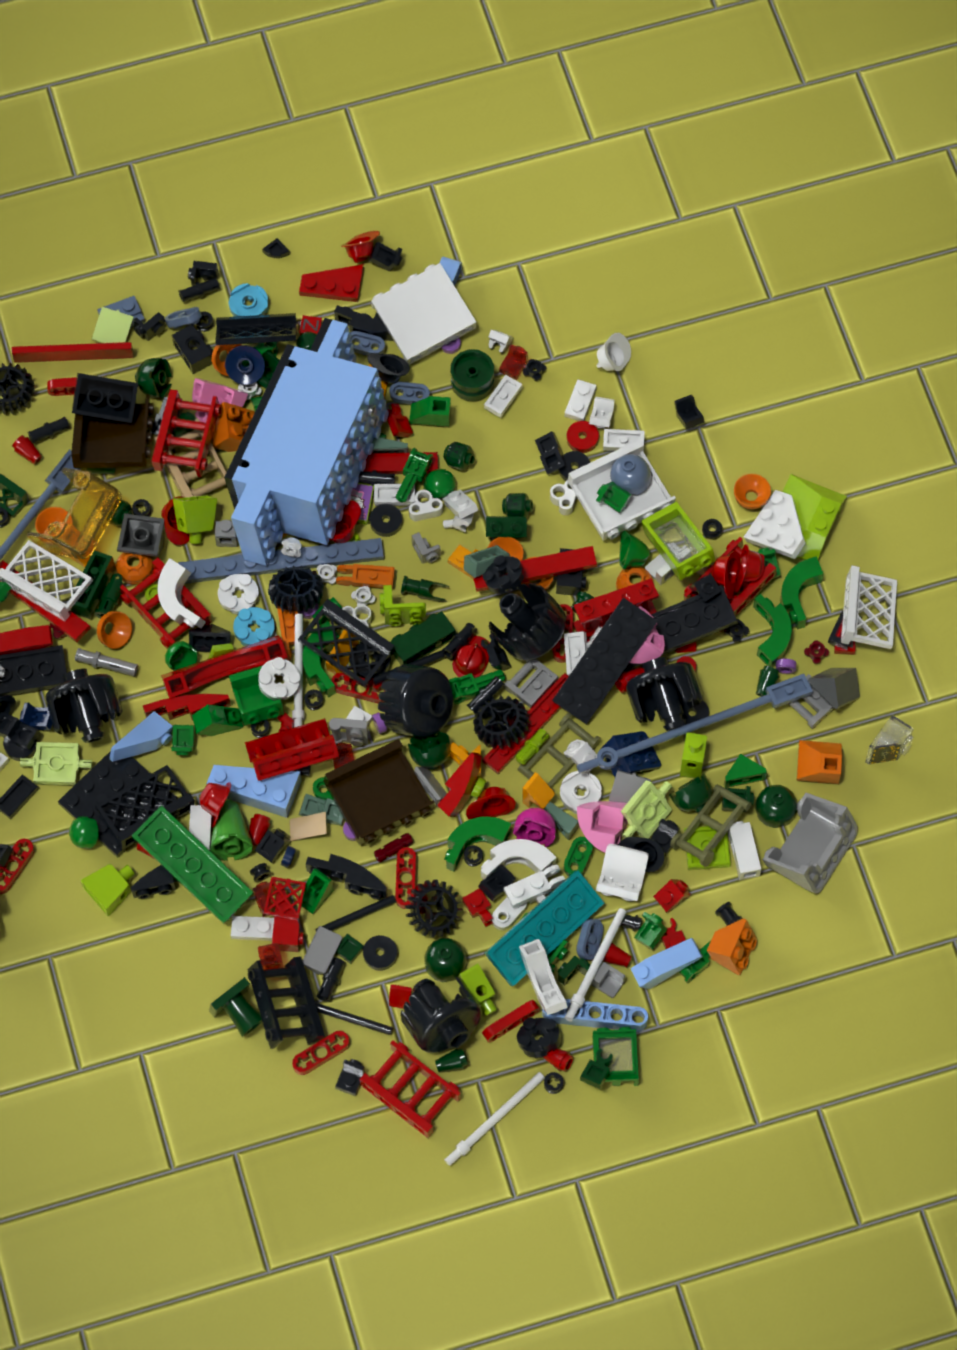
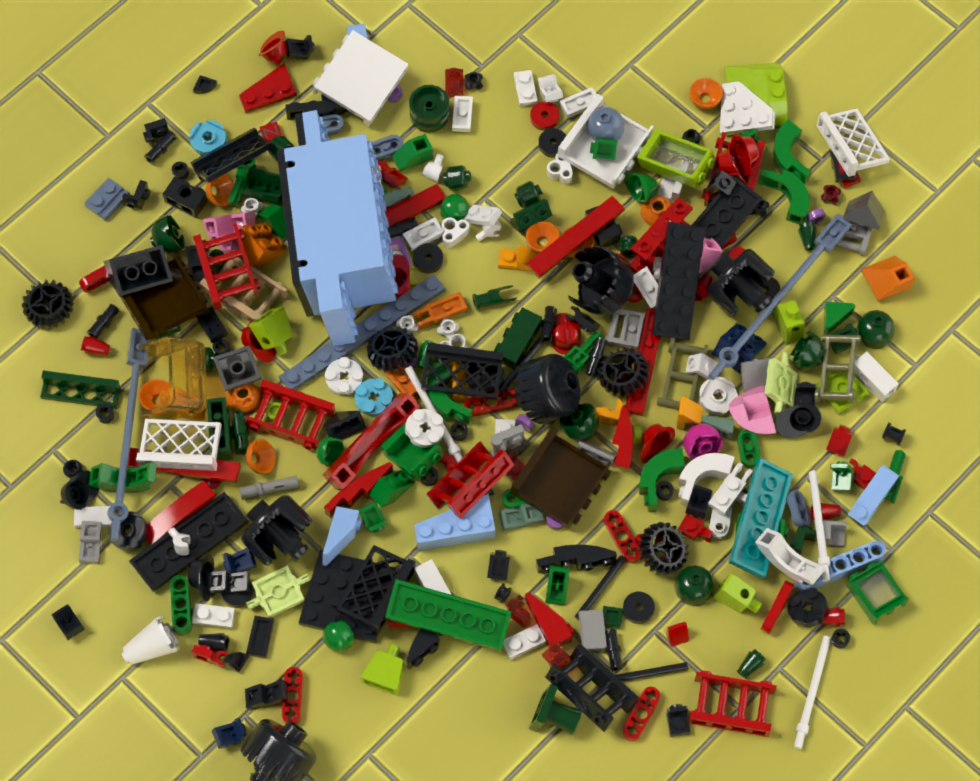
camera: 30 degrees left, 0 degrees up
red tile [12,342,134,363] -> none
yellowish green piece [92,307,133,343] -> none
white arch [158,558,205,628] -> none
sand blue plate [165,307,202,329] -> none
red piece [199,782,231,828] -> none
lime tile [208,643,234,659] -> none
bright green cone [210,800,253,860] -> none
light grey brick [215,520,238,547] -> none
dark blue dish [225,345,265,385] -> none
red cone [249,813,271,846] -> none
red window [264,877,306,920] -> none
white plate [281,537,302,558] -> none
dark blue tile [281,846,296,868] -> none
tan sticker [290,812,327,841] -> none
black piece [367,353,410,383] -> none
dark red axle [374,833,413,862] -> none
lime bracket [379,585,426,627] -> none
green connector [395,448,433,503] -> none
black piece [400,977,482,1053] -> none
light grey bracket [412,532,441,564] -> none
sand green slope [464,545,510,578] -> none
black plate [483,555,525,594] -> none
white tile [488,330,513,352] -> none
lime axle [516,728,549,765] -> none
black slope [535,431,566,475] -> none
dark green plate [580,1049,613,1089] -> none
white piece [596,333,631,371] -> none
white bracket [596,844,649,901] -> none
black pin [620,915,642,932] -> none
black bracket [674,395,704,429] -> none
orange slope [707,919,757,975] -> none
light grey windscreen [762,793,858,893] -> none
clear slope [865,715,914,764] -> none
none -> black plate [196,307,228,344]
none -> white piece [422,154,444,183]

